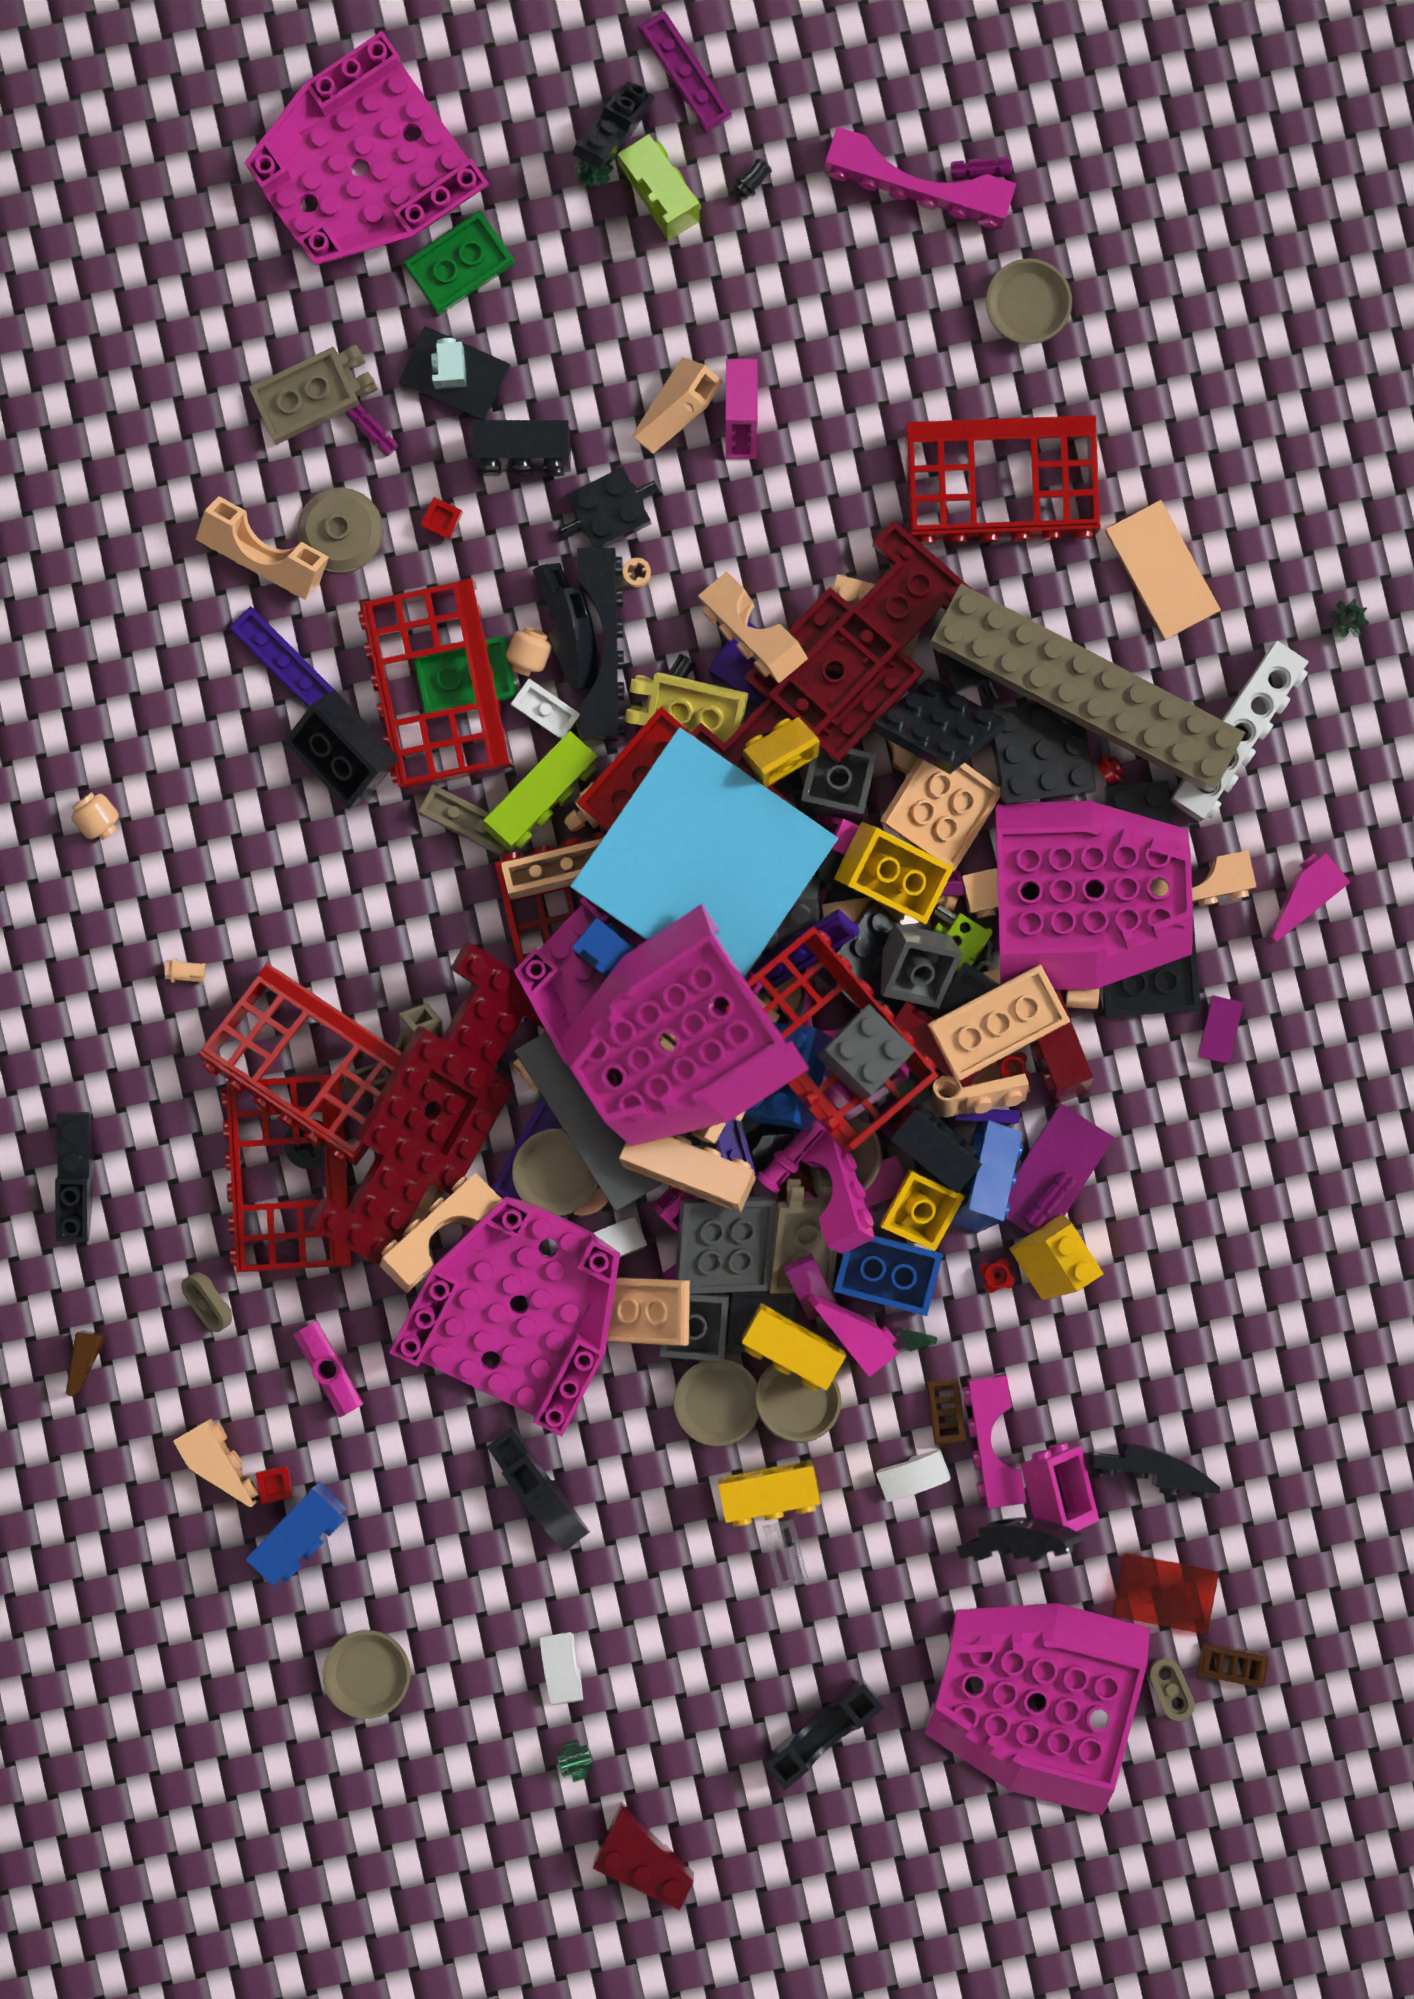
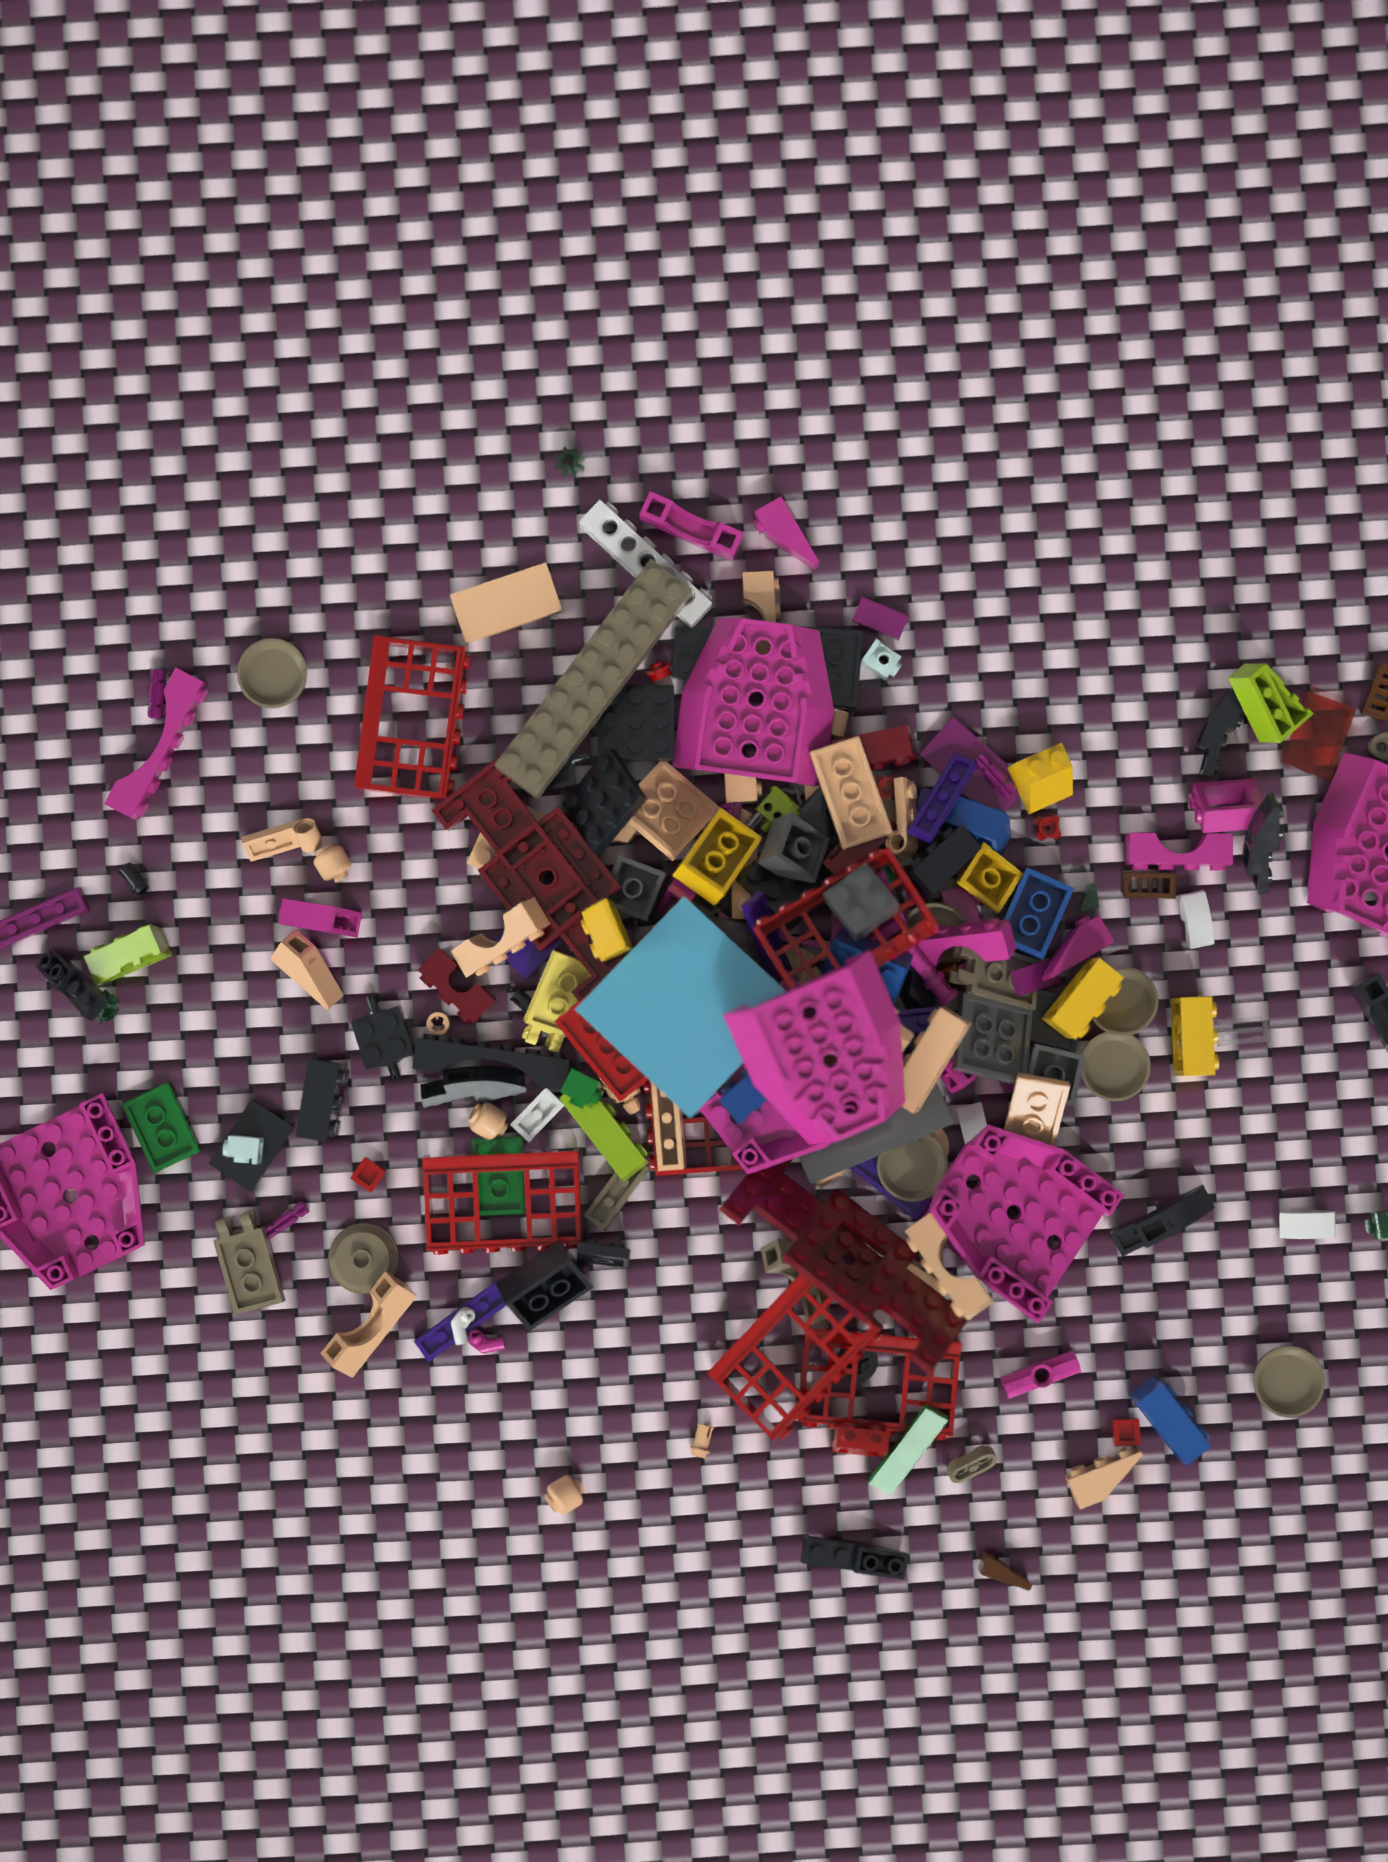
camera: 80 degrees left, 0 degrees up
none -> light nougat plate [242,818,323,862]
none -> light nougat head [313,843,352,883]
none -> dark red arch [418,948,497,1024]
none -> white arm [451,1307,475,1345]
none -> dark pink arm [468,1329,505,1354]
none -> green brick [560,1069,604,1109]
none -> black plate [577,1240,630,1269]
none -> dark pink arch [639,491,744,562]
none -> red plate [831,1422,890,1458]
none -> light aqua brick [861,639,902,681]
none -> tile [868,1404,948,1496]
none -> dark purple tile [908,753,978,844]
none -> lime wedge [1228,663,1314,743]

